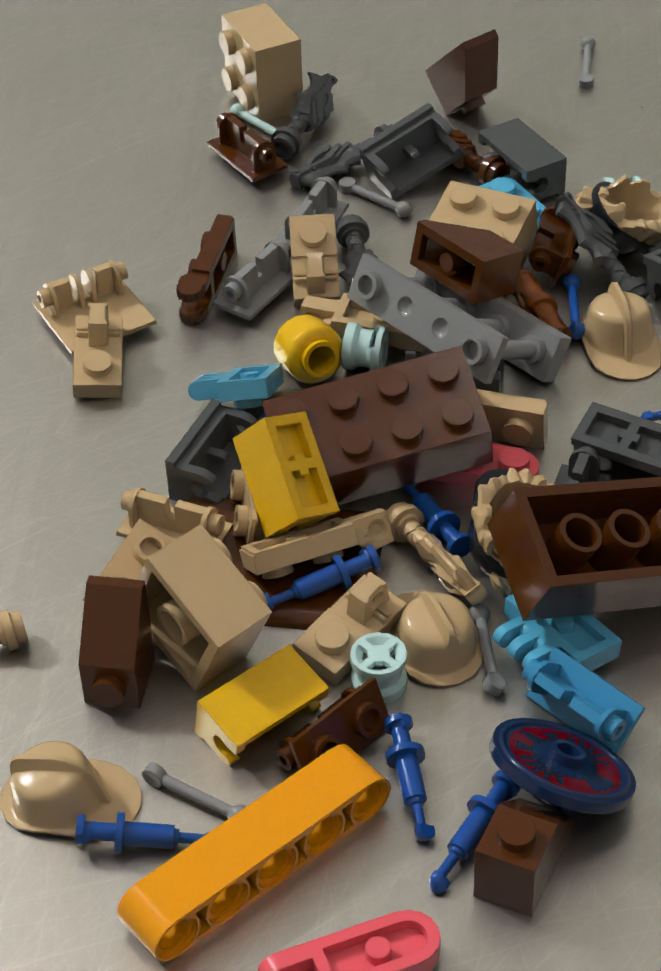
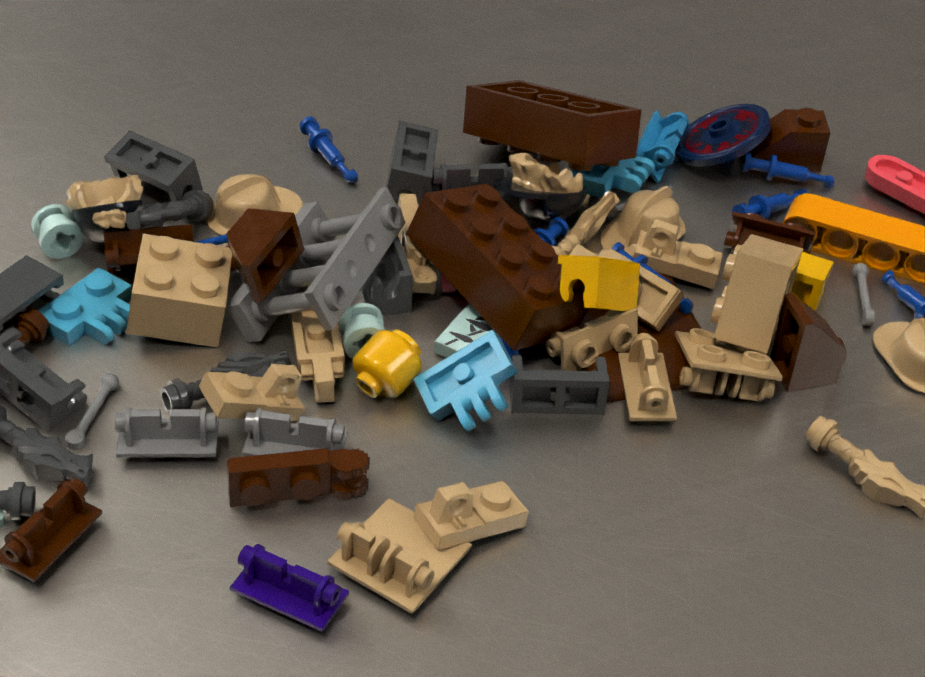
camera: 120 degrees left, 0 degrees up
light aqua wheel [350,632,407,704] -> none
none -> dark purple hinge [230,544,349,632]

